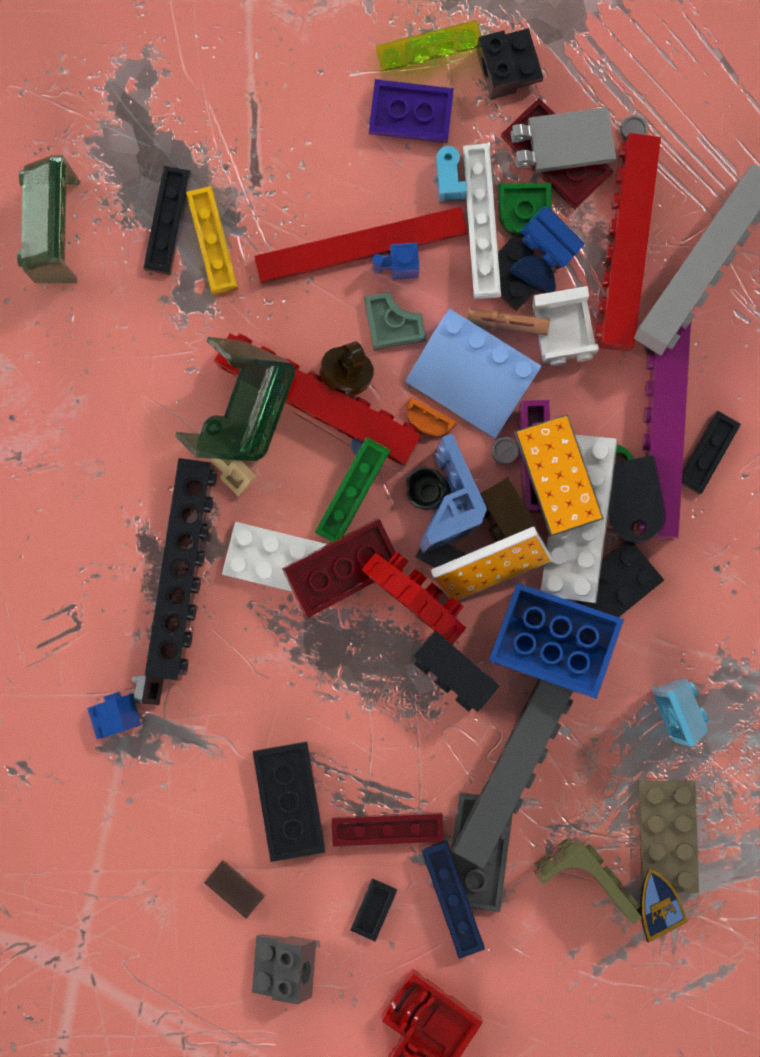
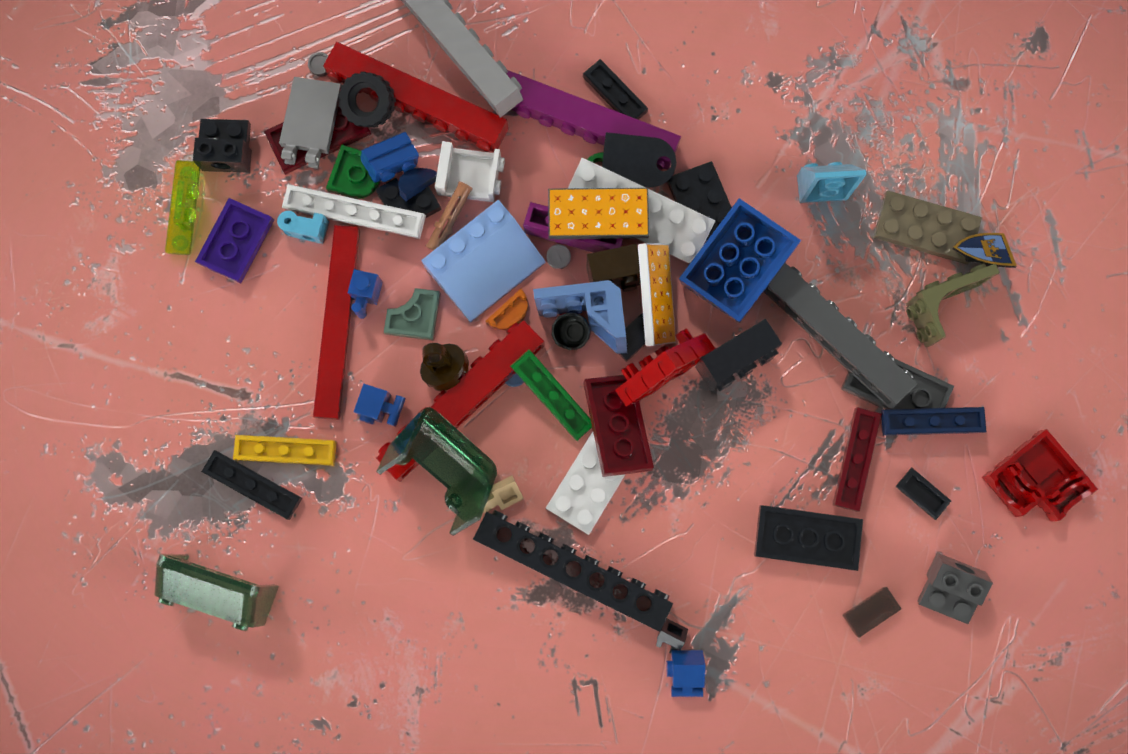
camera: 70 degrees left, 5 degrees down
none -> black tyre [338,72,396,128]
none -> blue brick [353,384,406,427]

